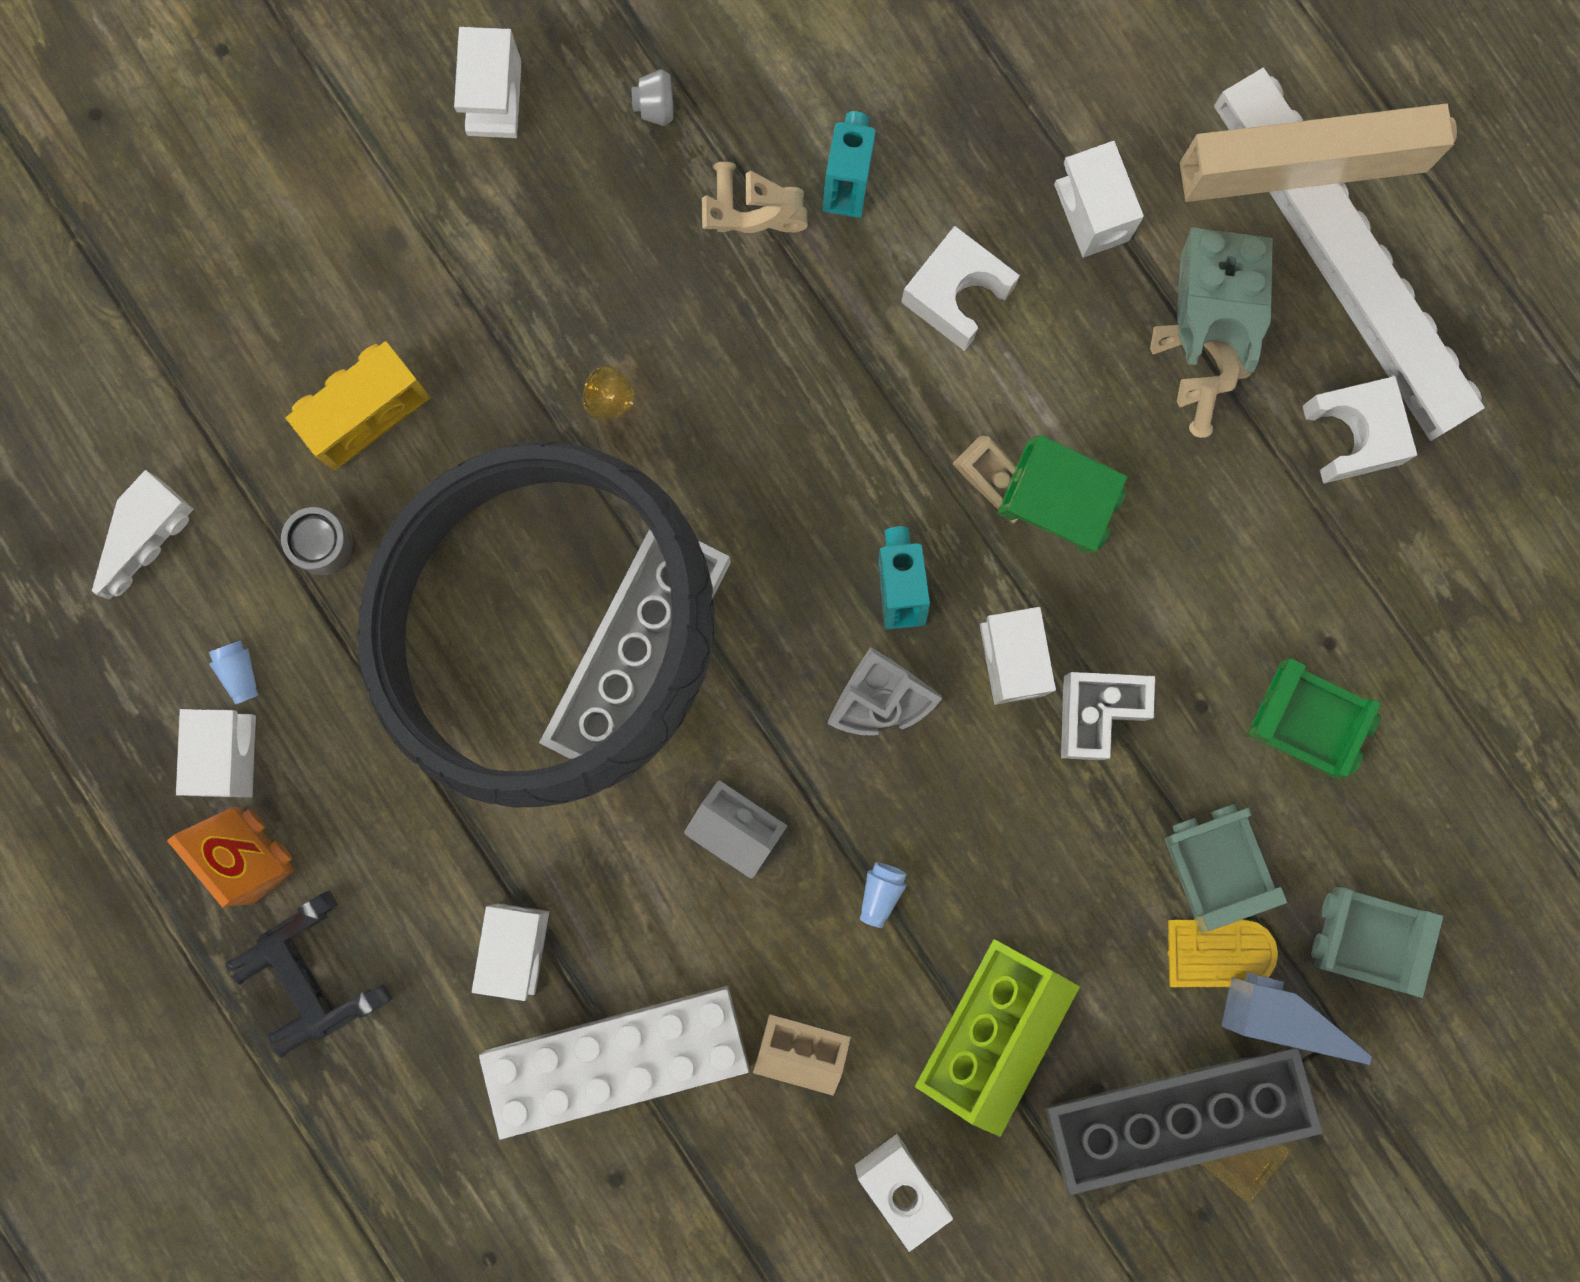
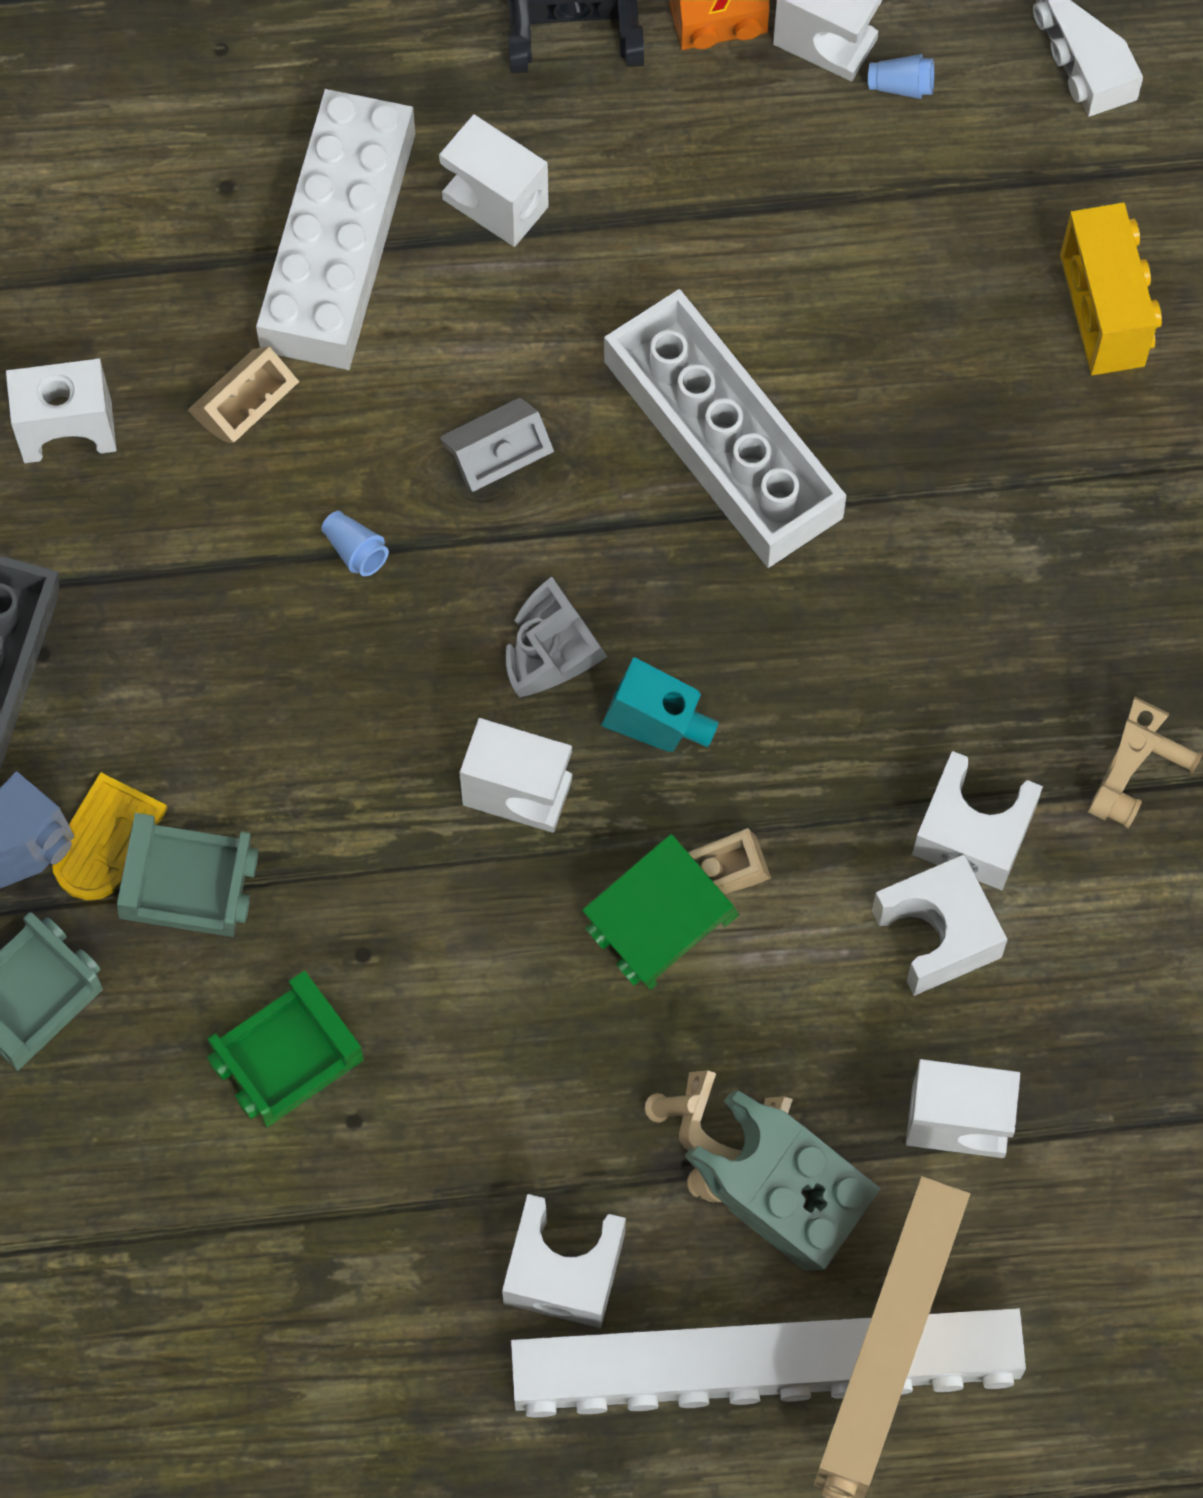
camera: 120 degrees right, 15 degrees down
light grey piece [281,507,354,575] -> none
black tyre [358,441,715,808] -> none
clear yellow cone [583,364,635,419] -> none
teal torso [822,111,876,218] -> none
lime slope [915,939,1080,1137] -> none
white brick [1061,672,1155,760] -> none
none -> white piece [912,751,1043,890]

